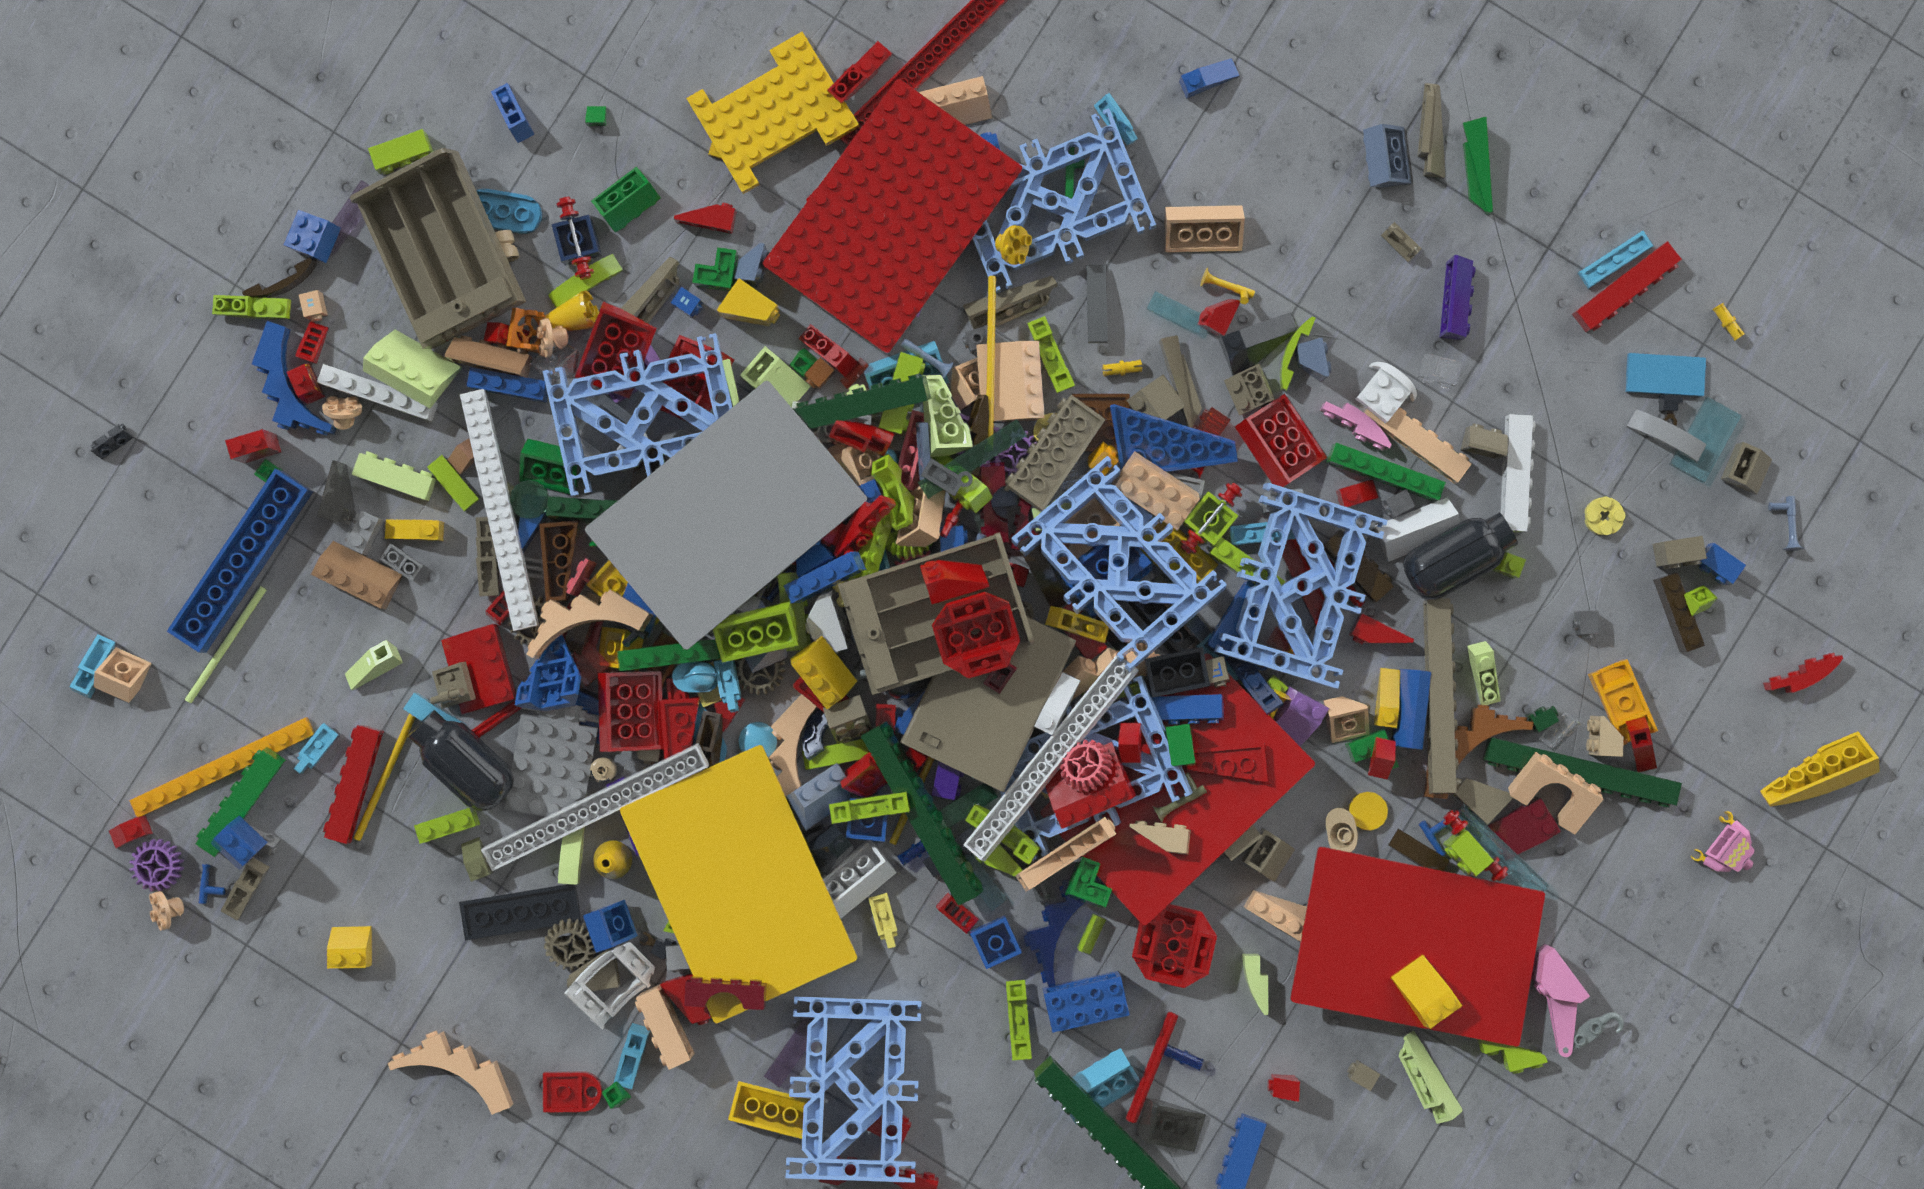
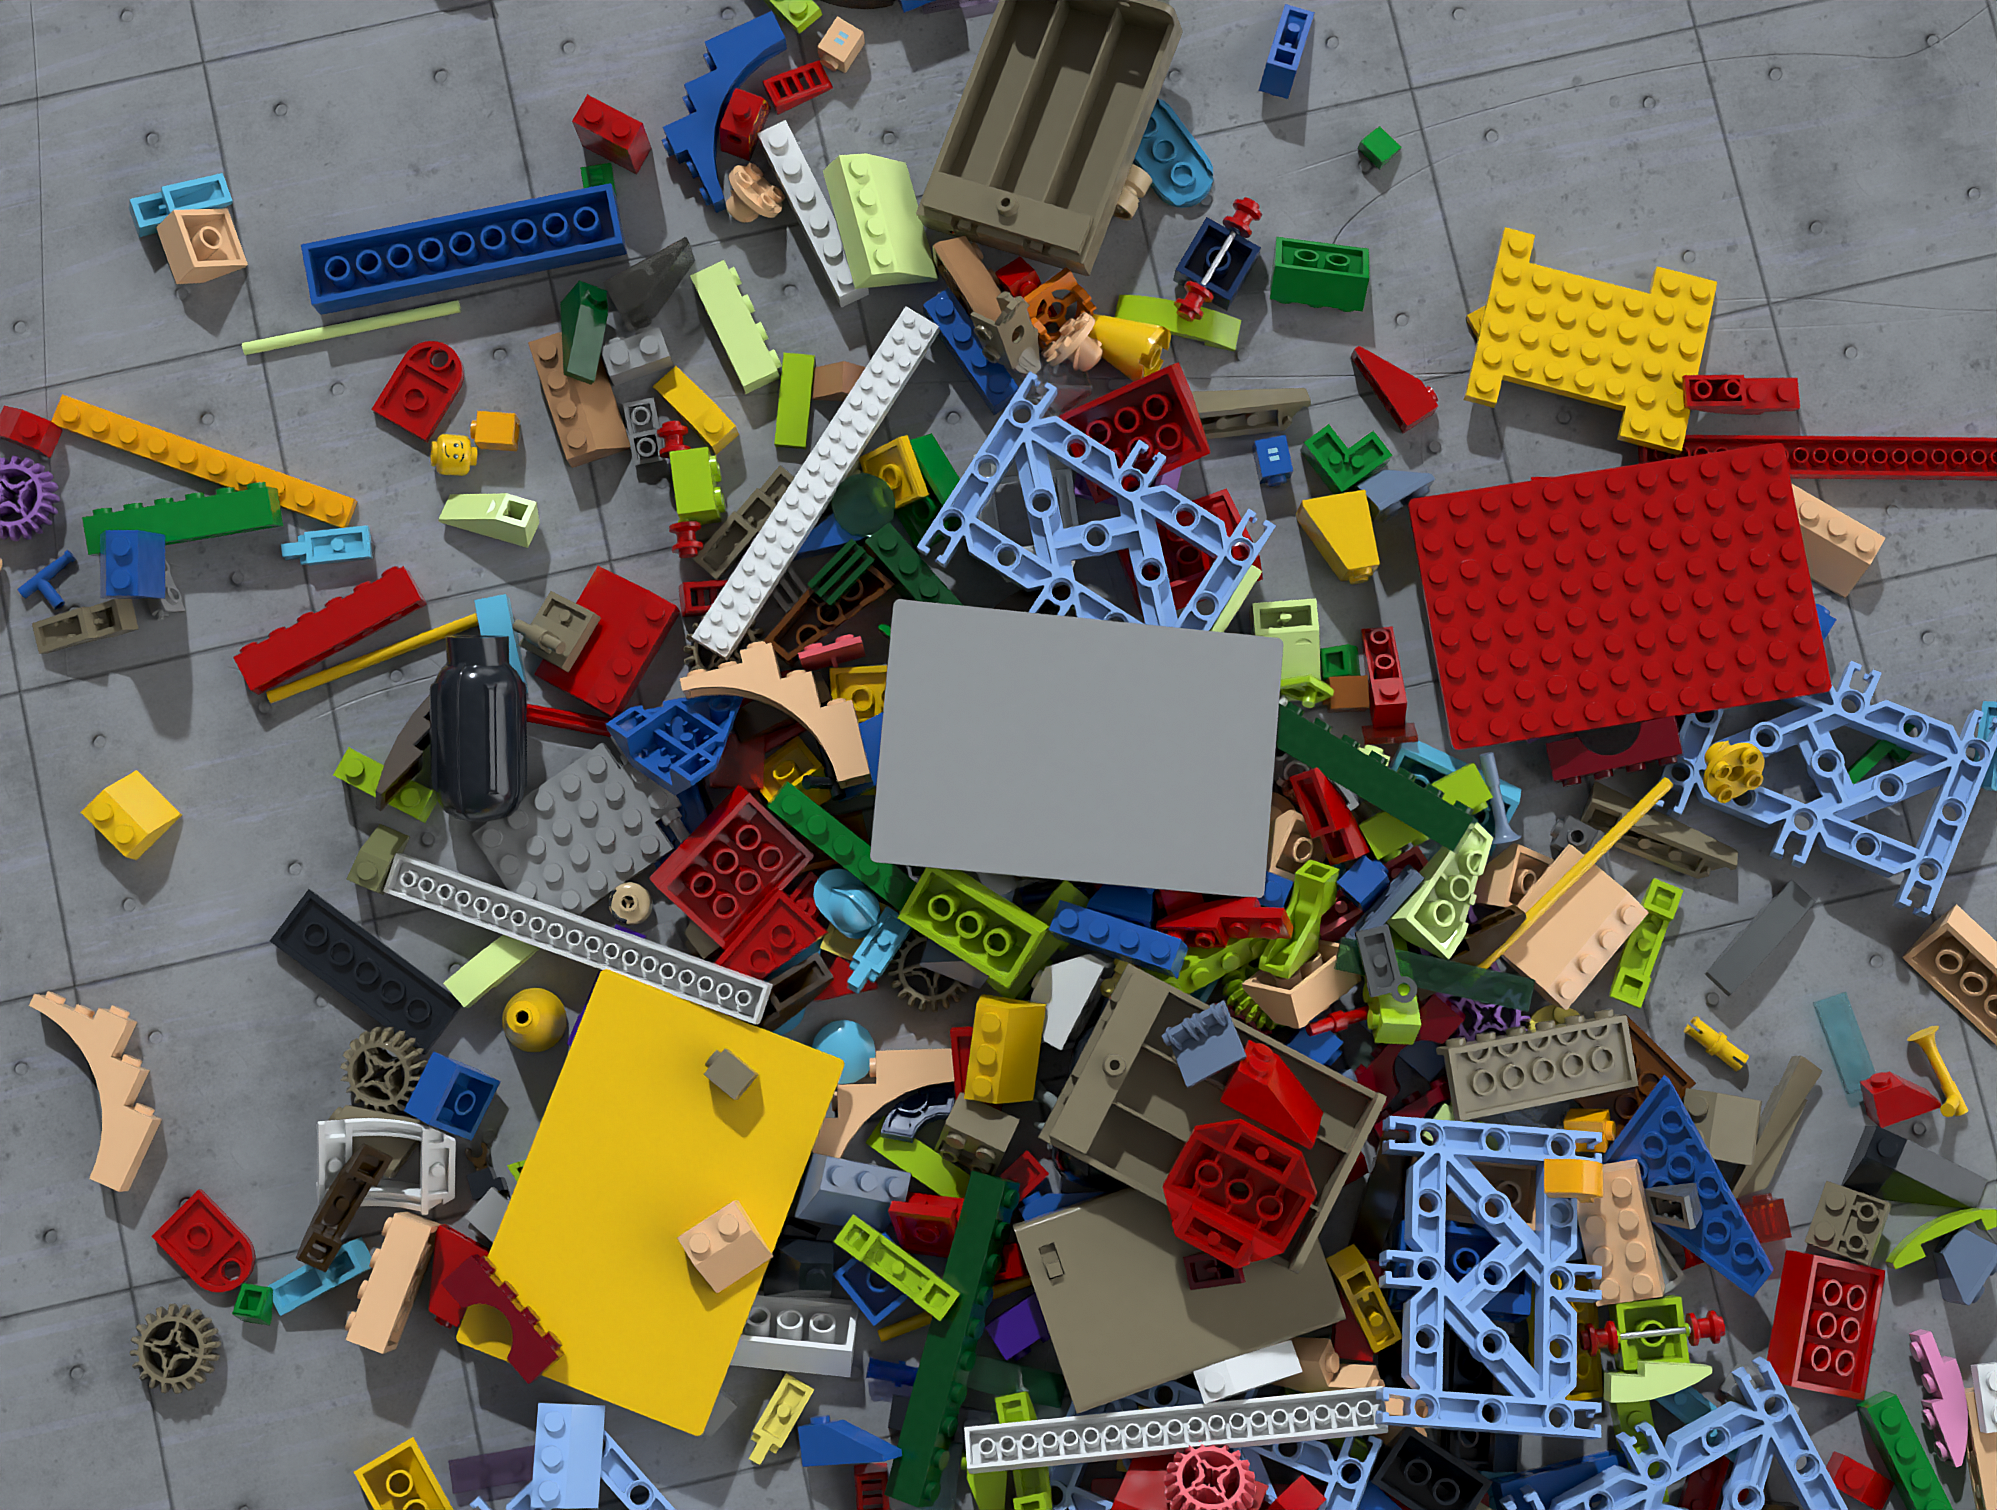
camera: 45 degrees right, 5 degrees down
none -> dark tan gear [129,1303,221,1394]
none -> dark brown slope [296,1143,393,1273]
none -> red tile [371,341,464,443]
none -> dark brown slope [376,694,431,811]
none -> yellow head [430,434,477,476]
none -> light orange brick [470,411,520,452]
none -> light blue slope [530,1402,605,1509]
none -> dark green slope [560,280,608,385]
none -> lime brick [656,421,726,558]
none -> light nougat slope [677,1200,773,1293]
none -> dark tan brick [704,1048,759,1100]
none -> blue slope [798,1415,902,1467]
none -> dark green tile [807,538,875,607]
none -> yellow tile [859,435,929,516]
none -> dark tan piece [970,292,1041,374]
none -> sand blue hinge [1162,1000,1247,1088]
none -> lime piece [1280,674,1334,708]
none -> blue brick [1337,855,1390,913]
none -> light orange brick [1544,1159,1603,1203]
none -> dark red arch [1546,716,1684,787]
none -> yellowish green slope [1604,1361,1712,1403]
none -> dark grey slope [1644,1183,1702,1229]

